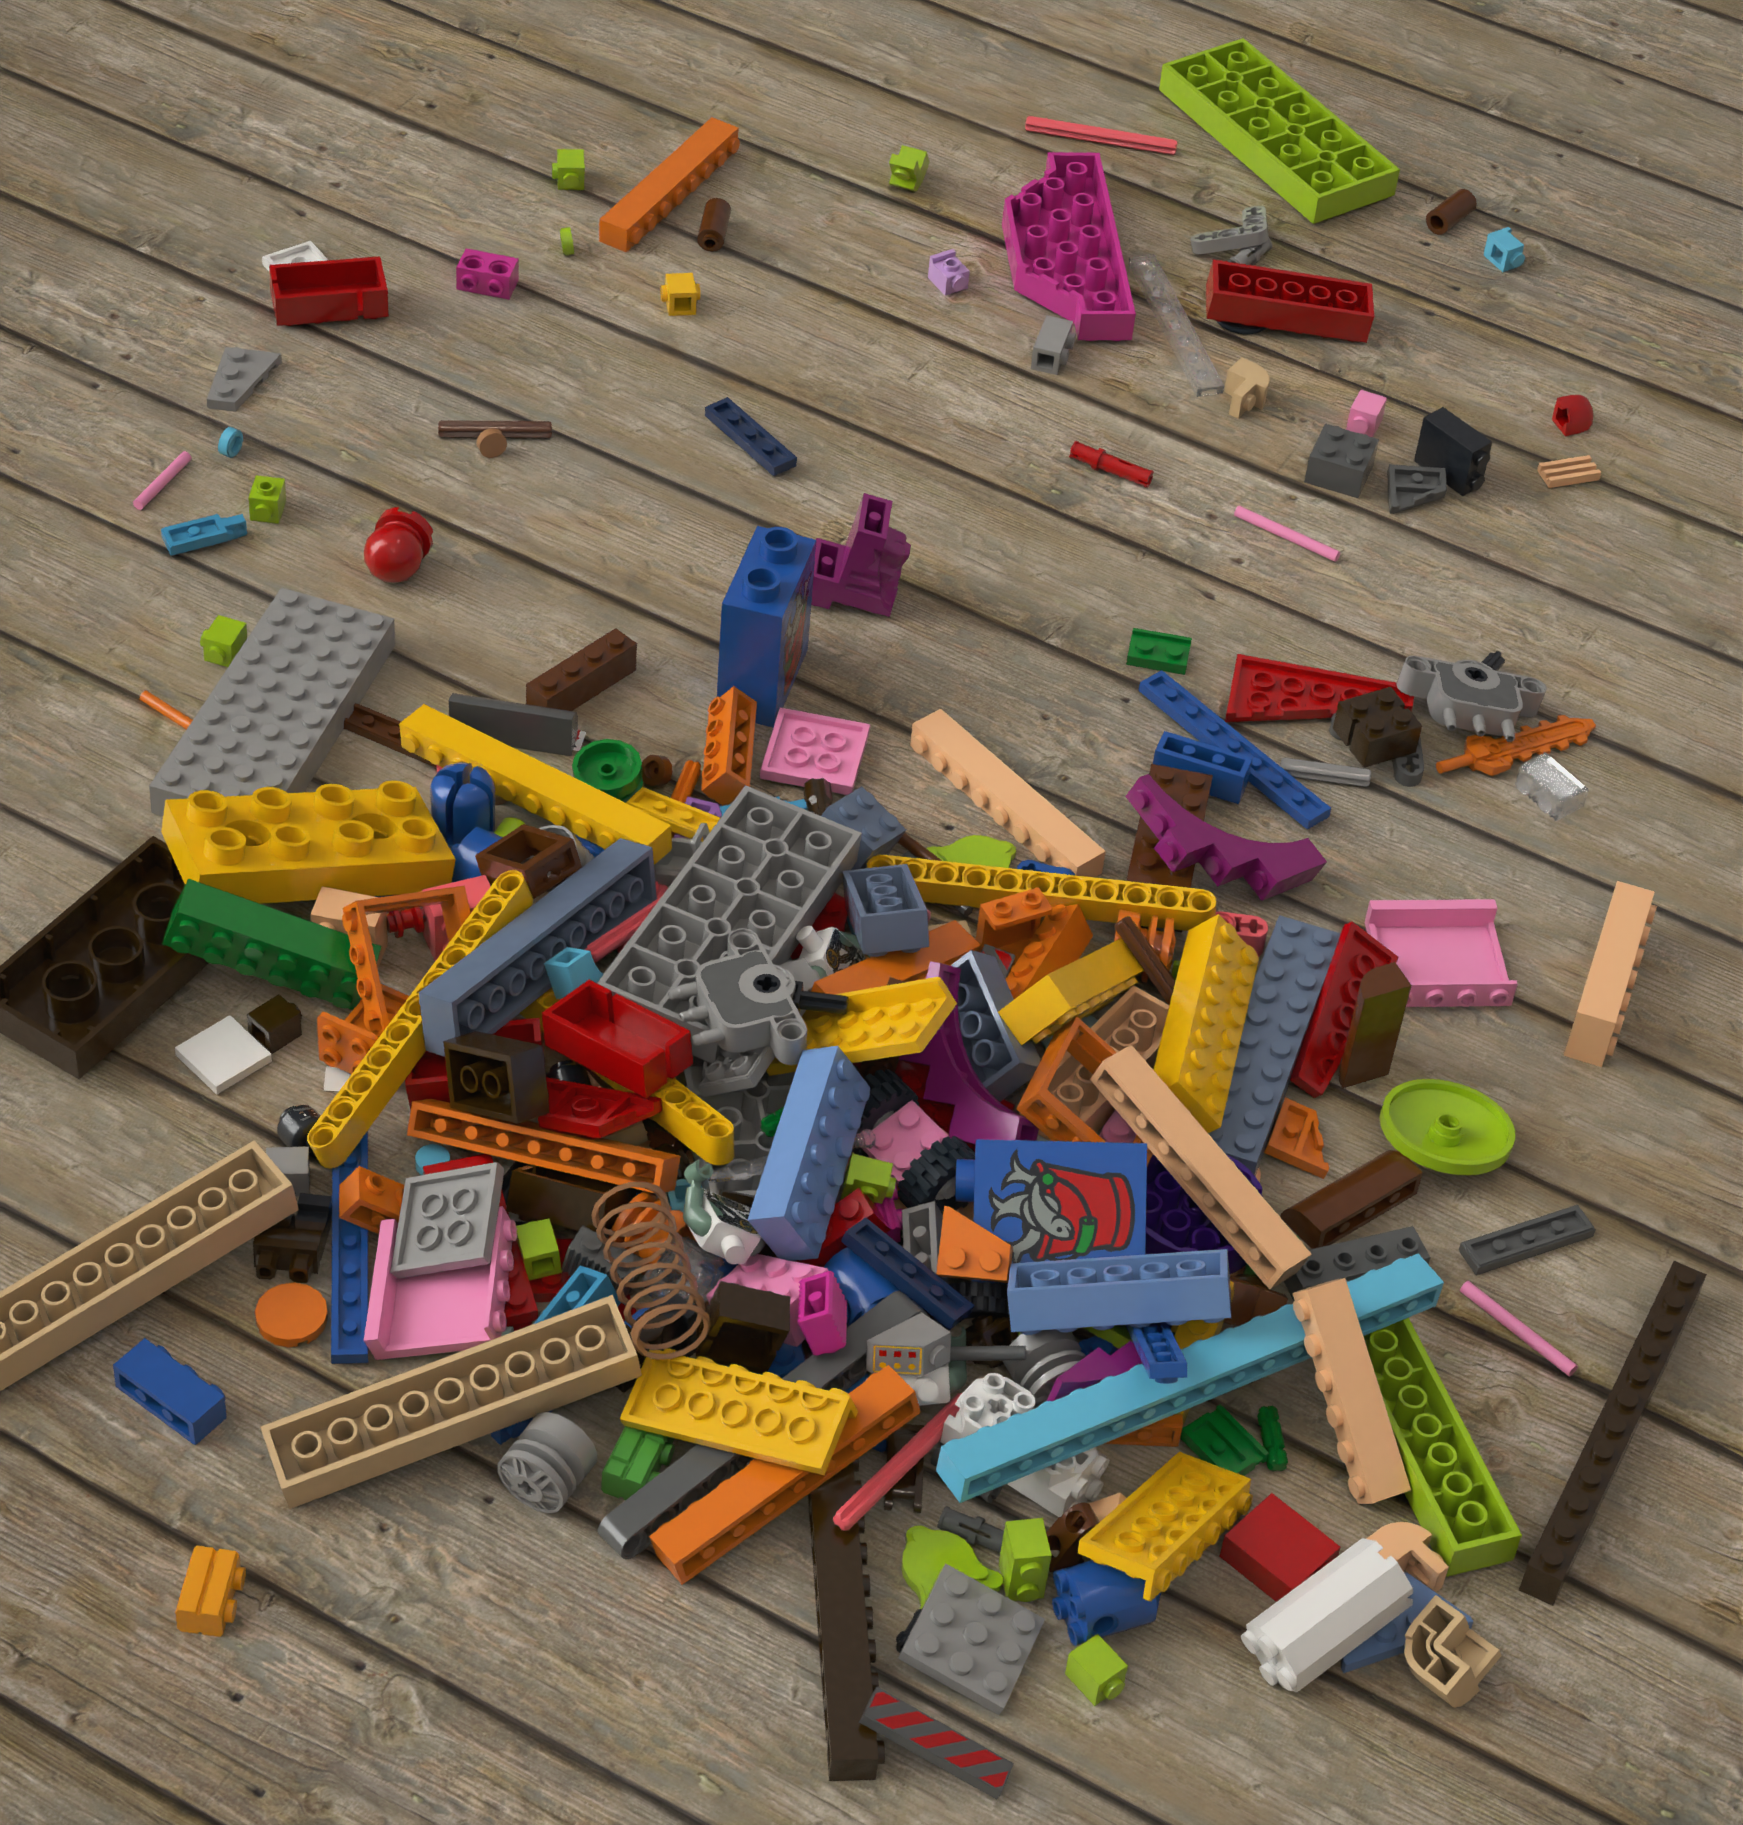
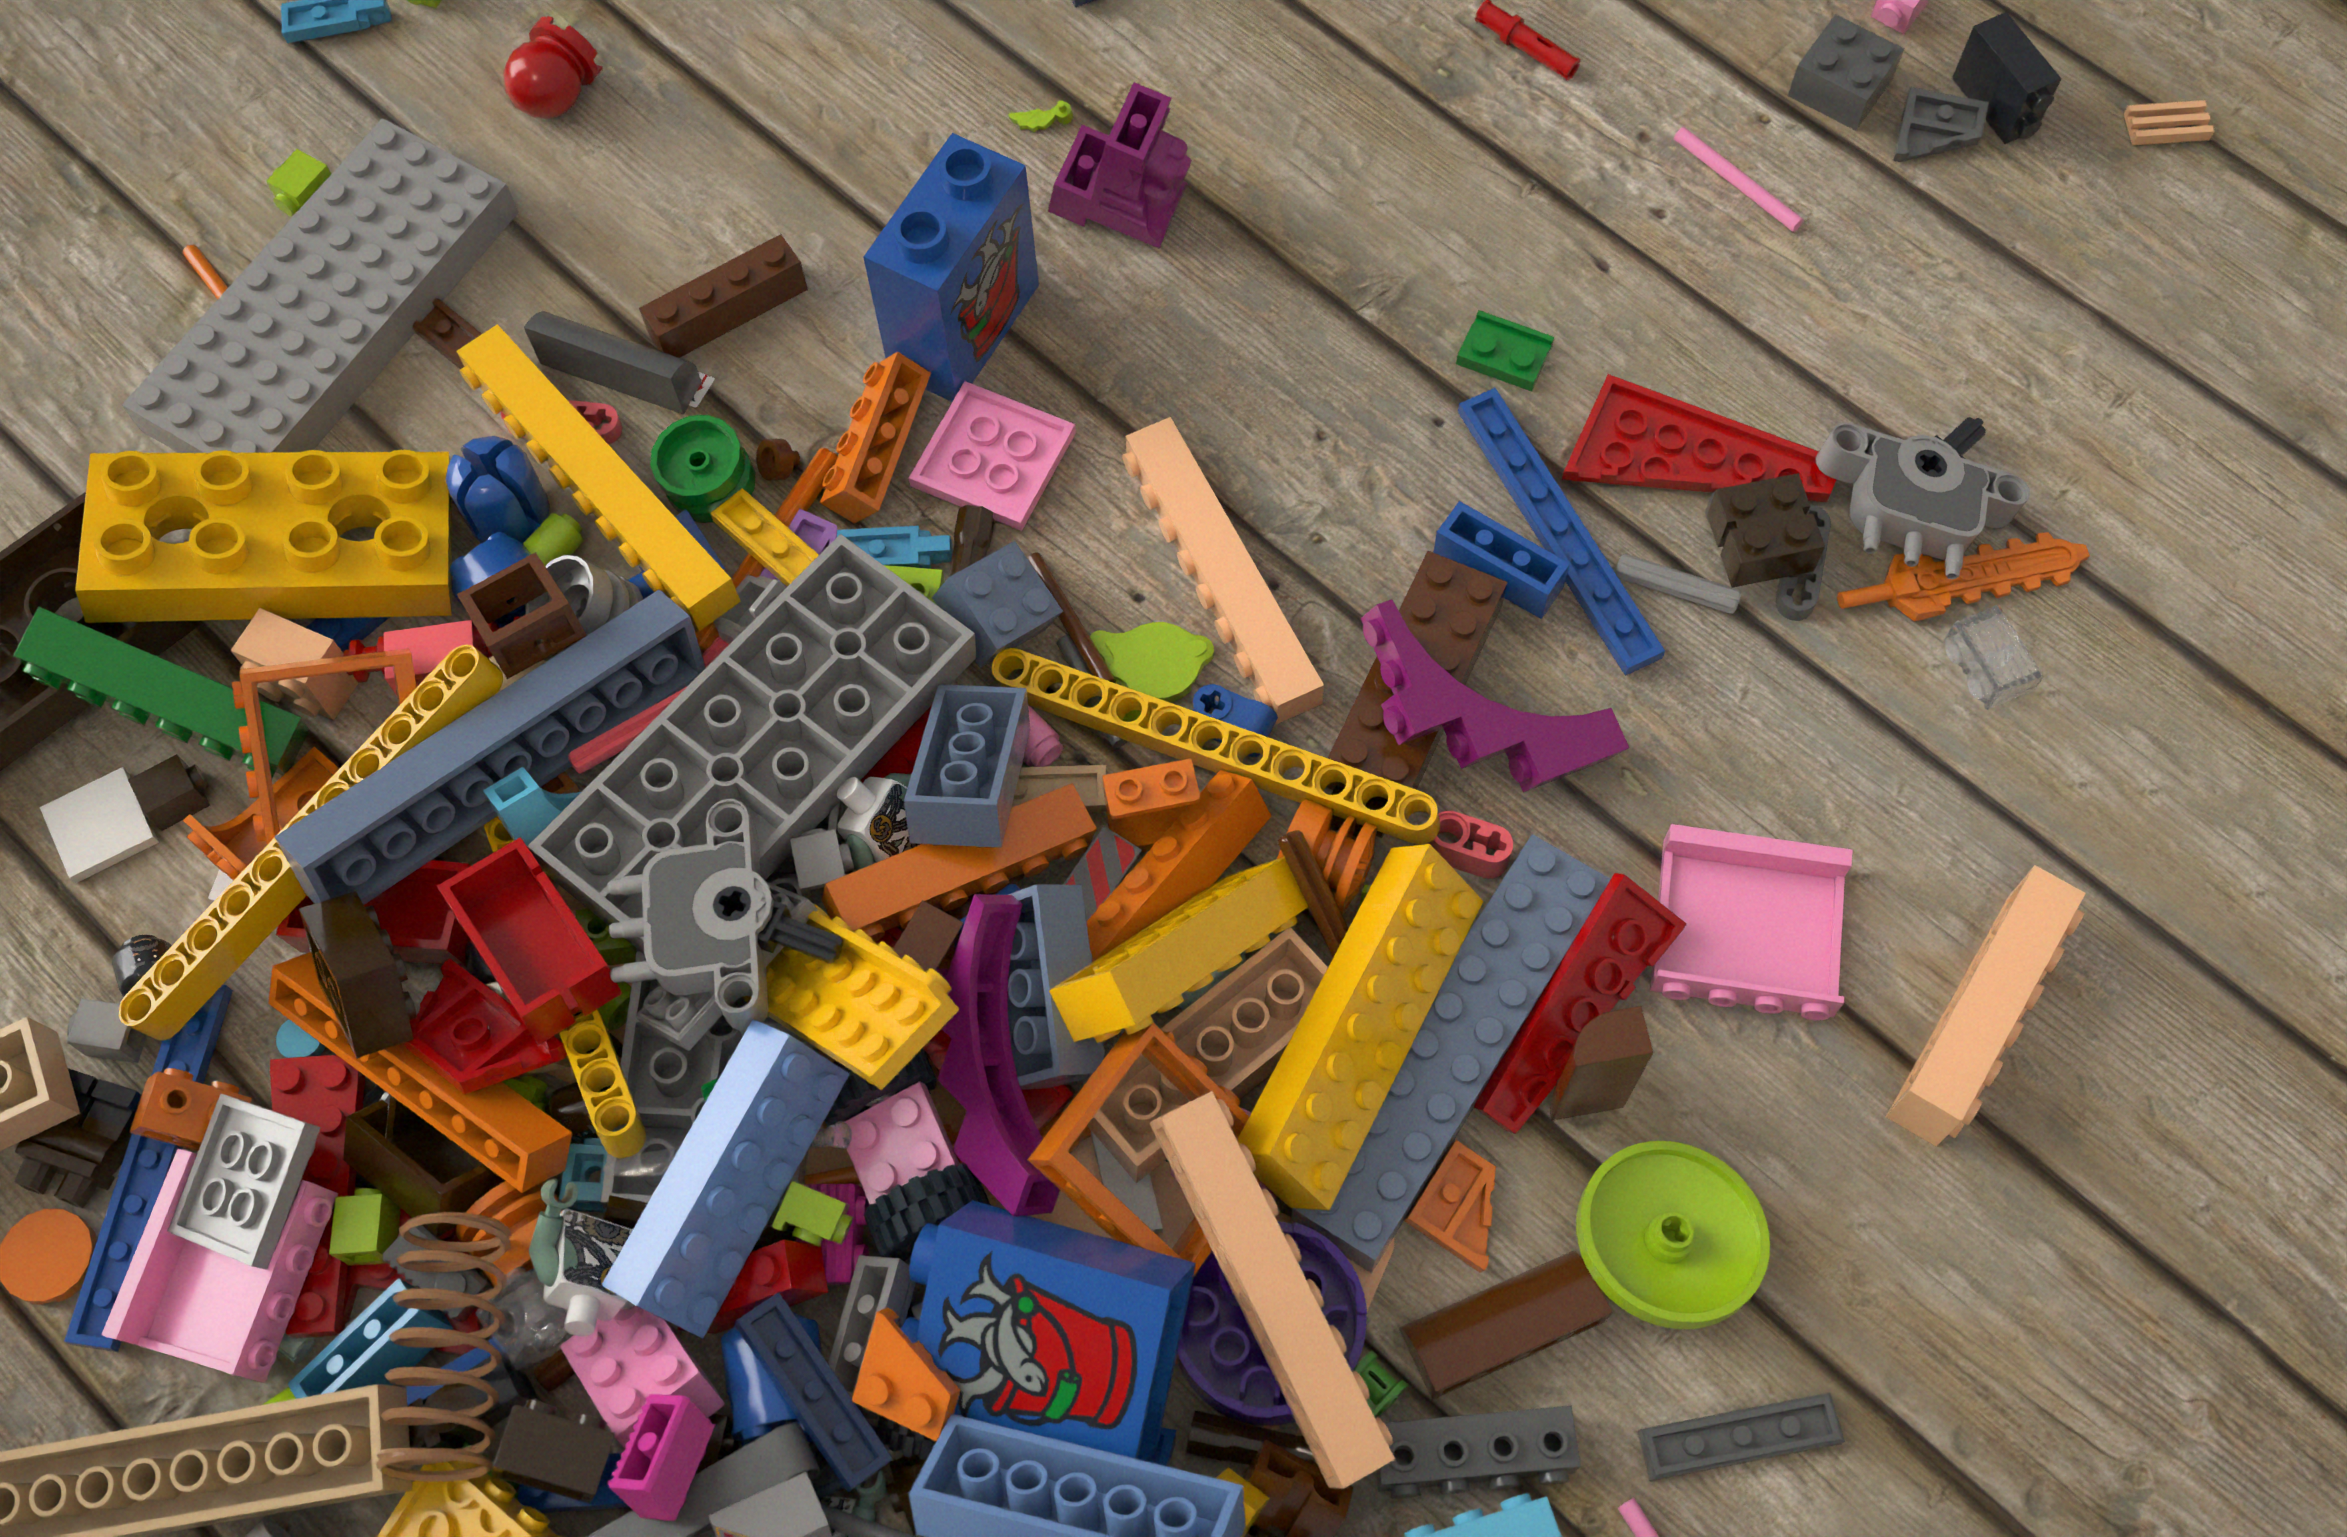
camera: 20 degrees right, 20 degrees up
red brick [1552,395,1594,436] -> none

